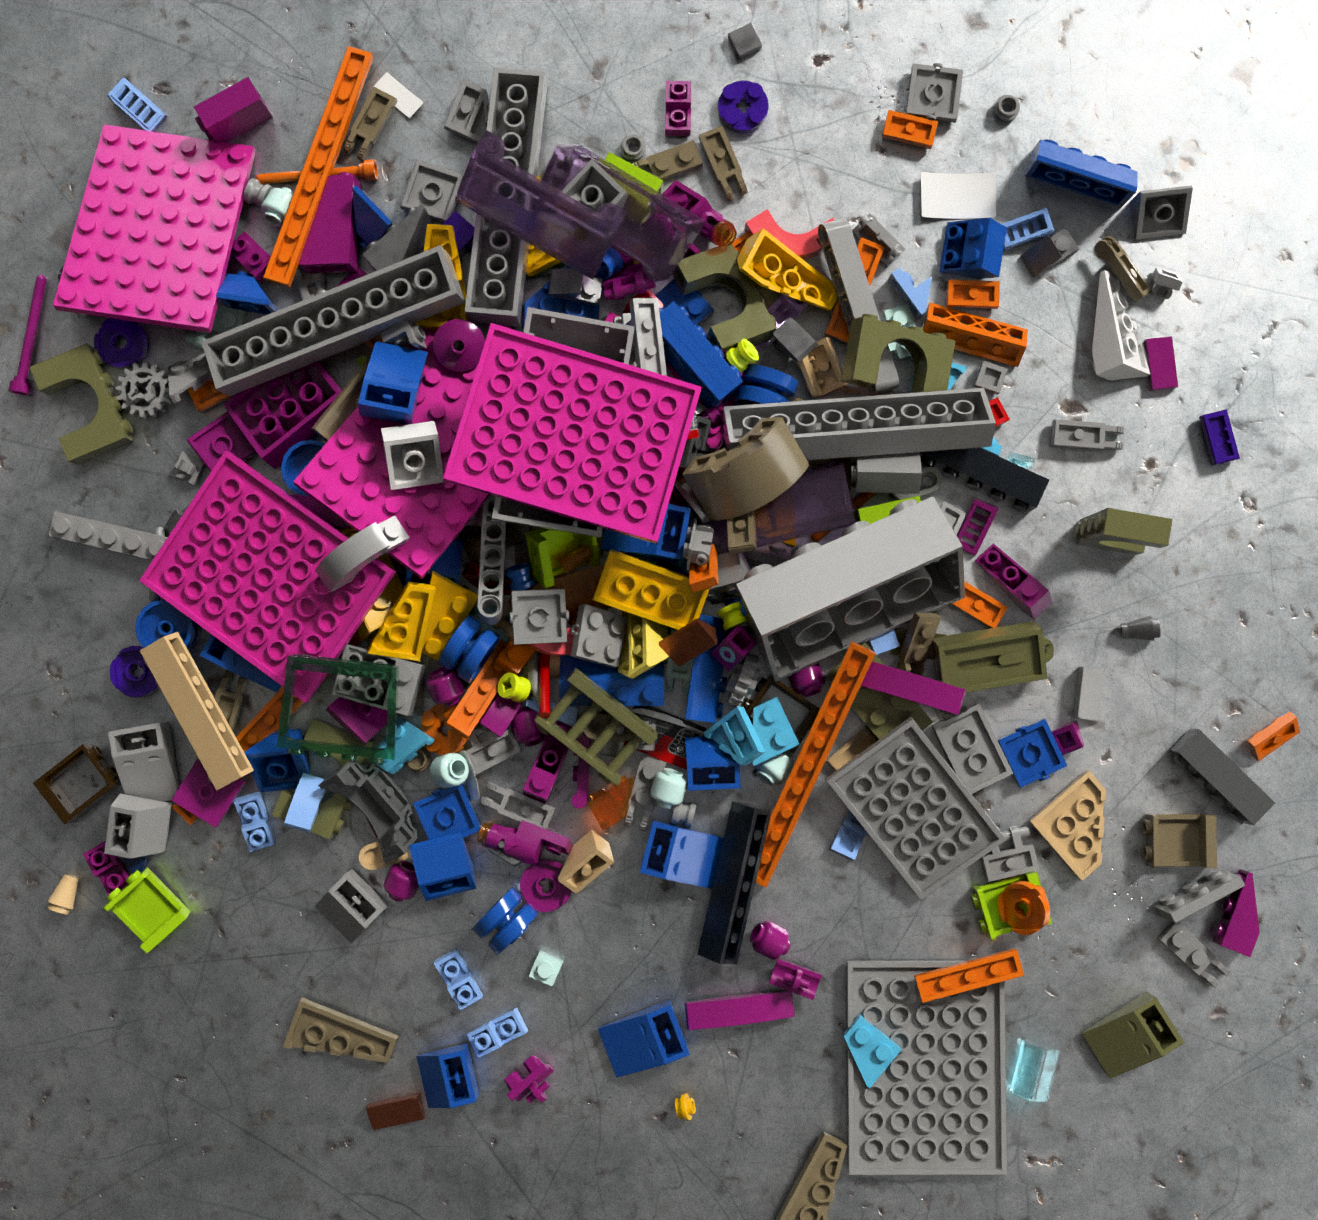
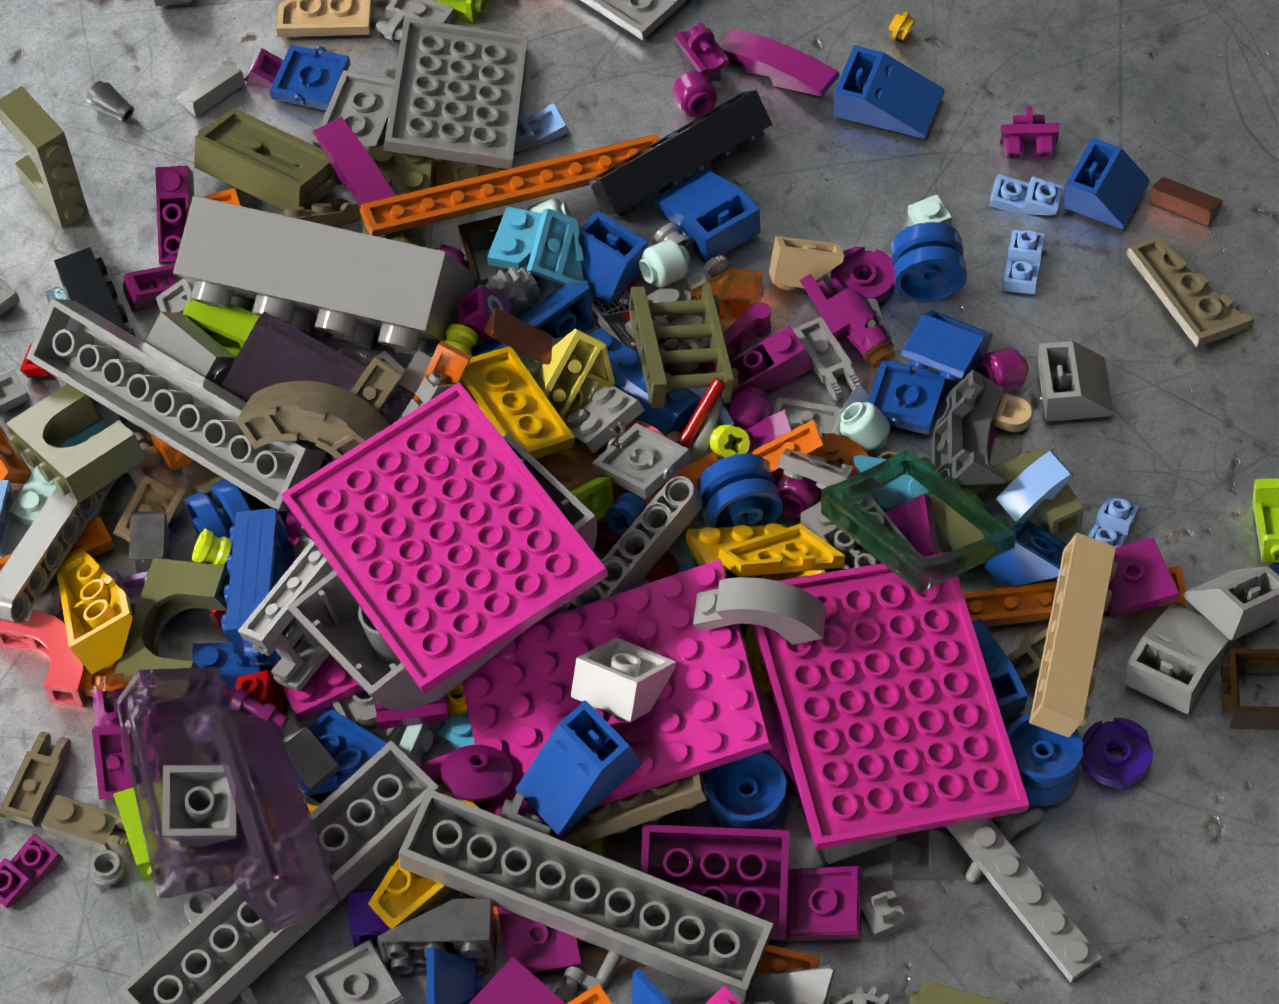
camera: 135 degrees left, 30 degrees down
none -> light grey wing [777,448,853,492]

